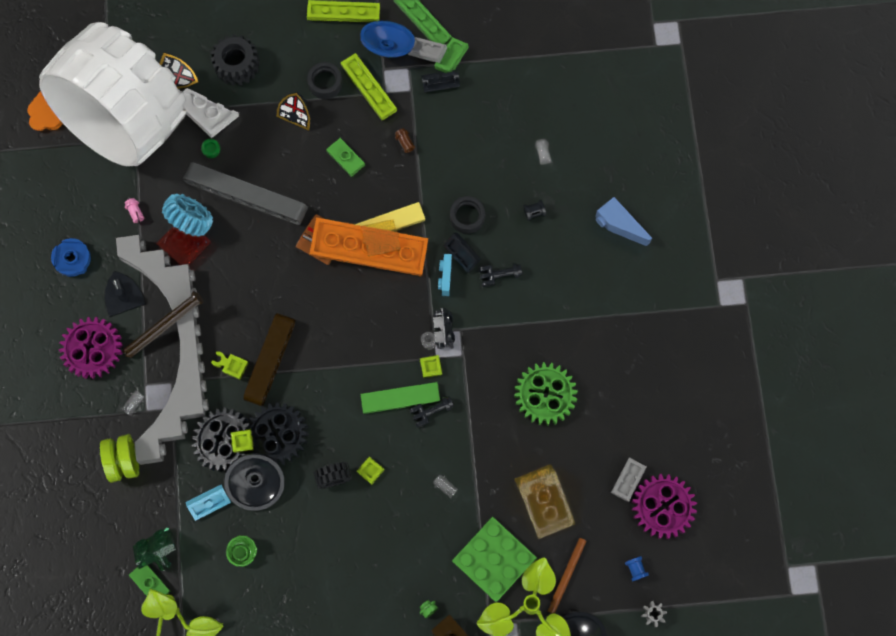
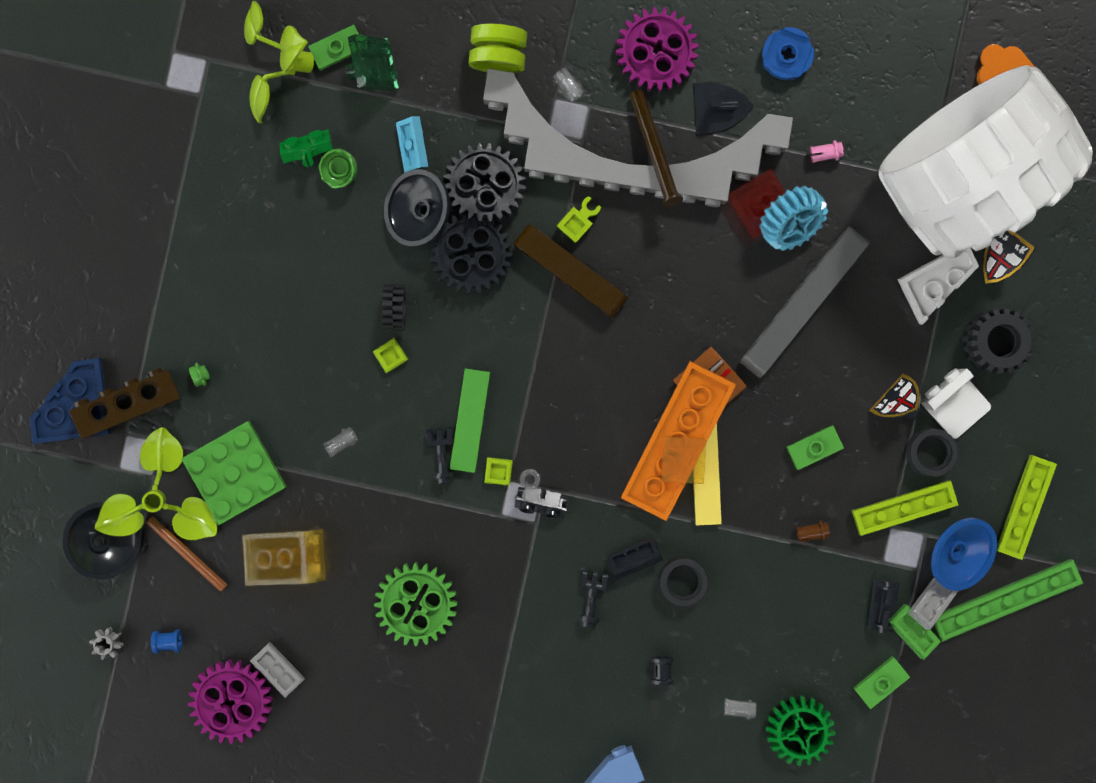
camera: 105 degrees right, 15 degrees up
green tile [201,139,221,158] -> none
lime tile [231,430,254,453] -> none
medium azure plate [438,254,452,296] -> none
none -> green plate [280,129,333,167]
none -> green gear [765,695,836,766]
none -> bright green plate [853,656,910,709]
none -> white bracket [920,368,991,439]

